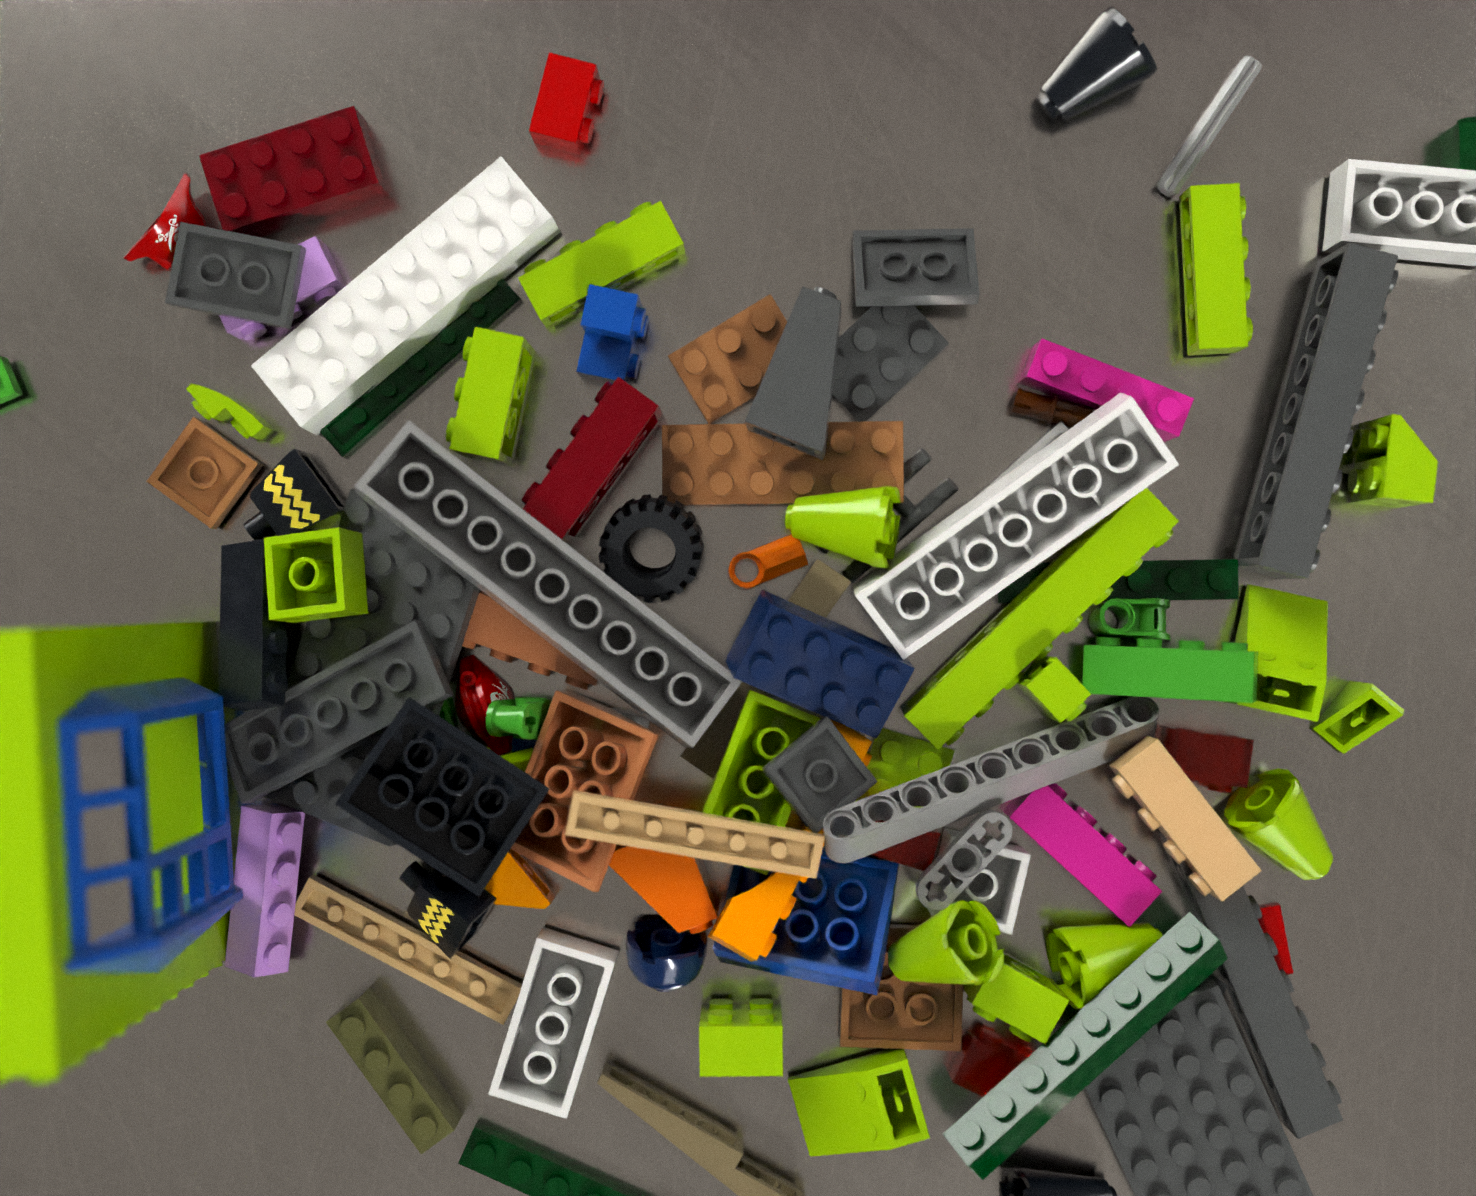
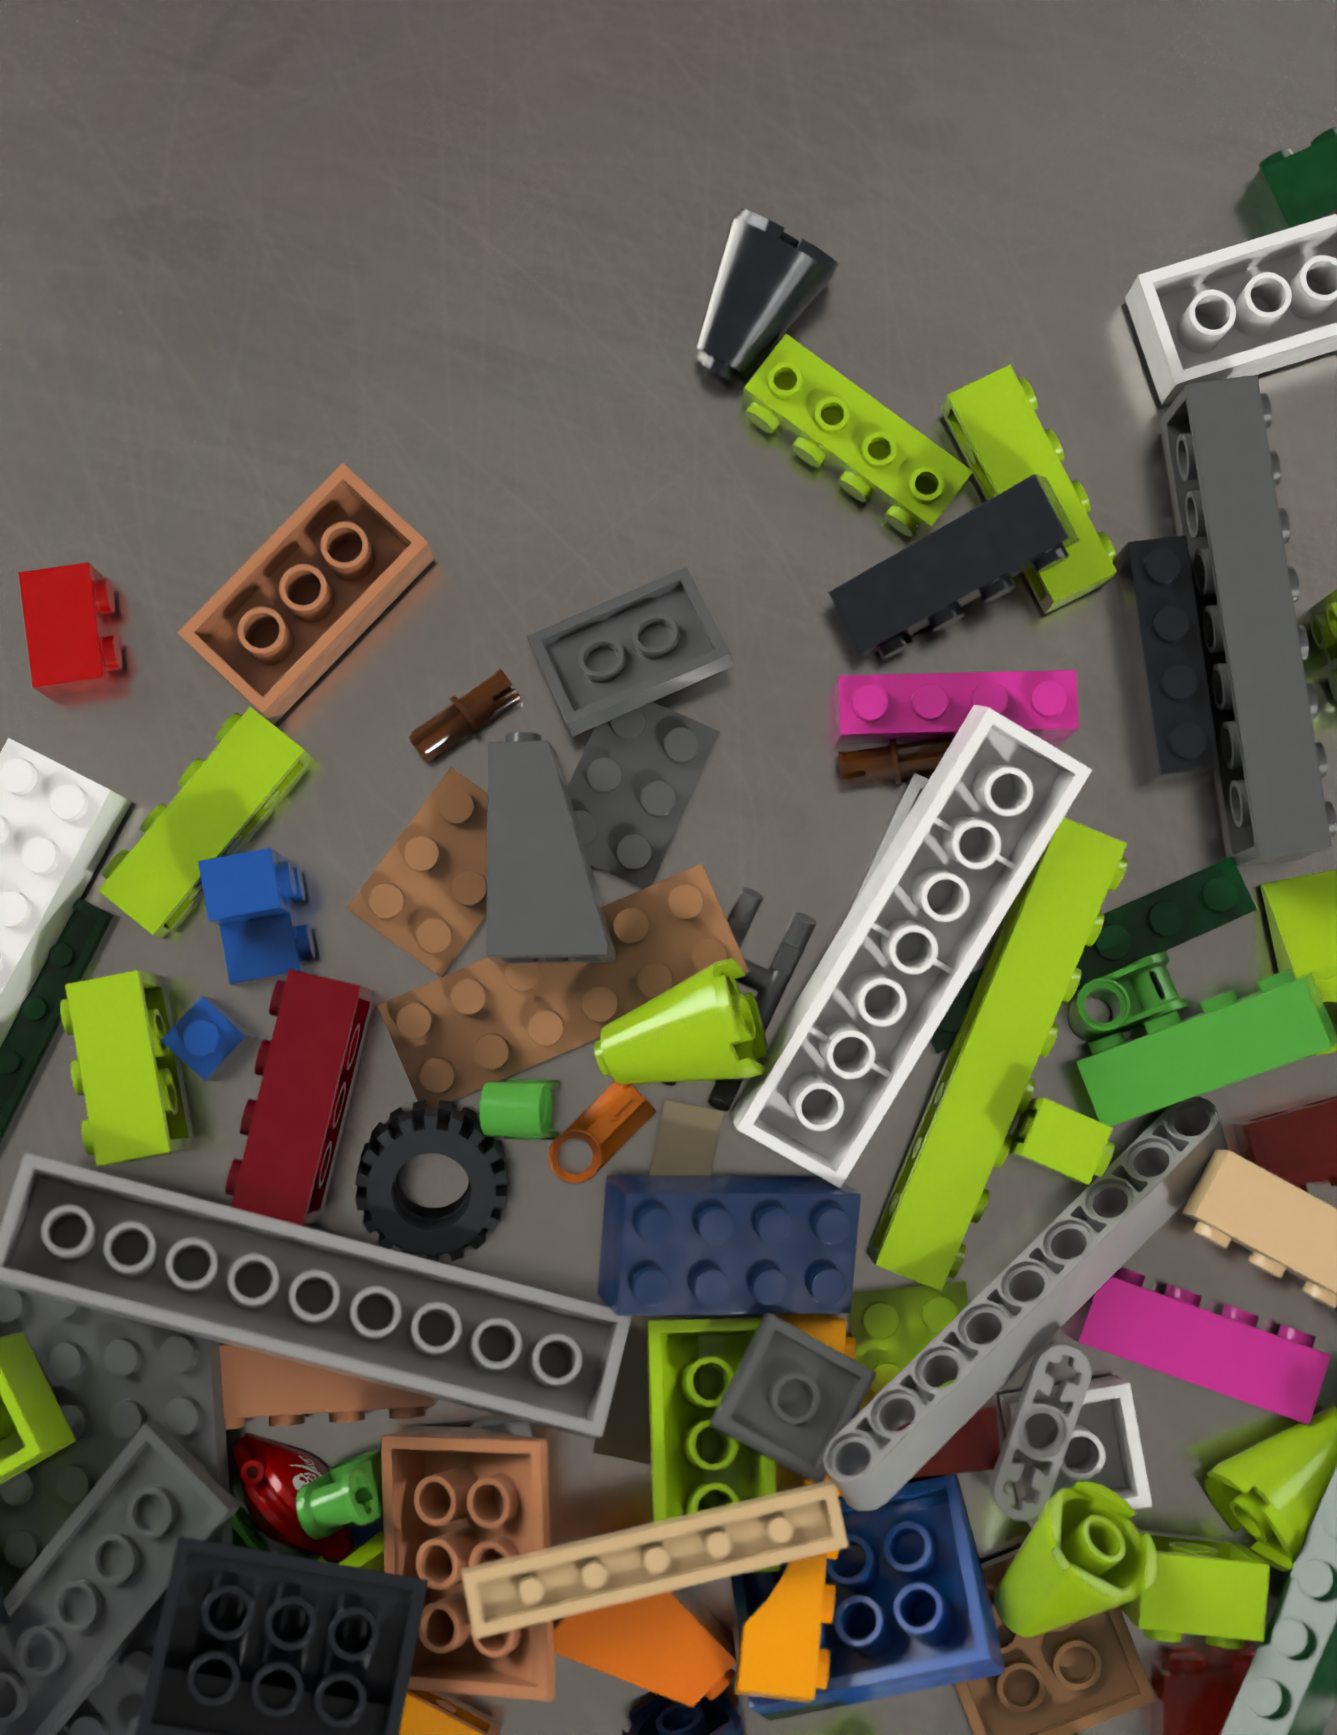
camera: 25 degrees left, 5 degrees down
light grey axle [1157,55,1262,198] -> none
none -> blue brick [161,996,257,1081]
none -> nougat brick [177,463,435,724]
none -> reddish brown axle [408,669,521,761]
none -> bright green piece [479,1079,559,1140]
none -> lime brick [742,334,974,538]
none -> black brick [828,474,1080,659]
none -> black brick [1116,535,1220,784]

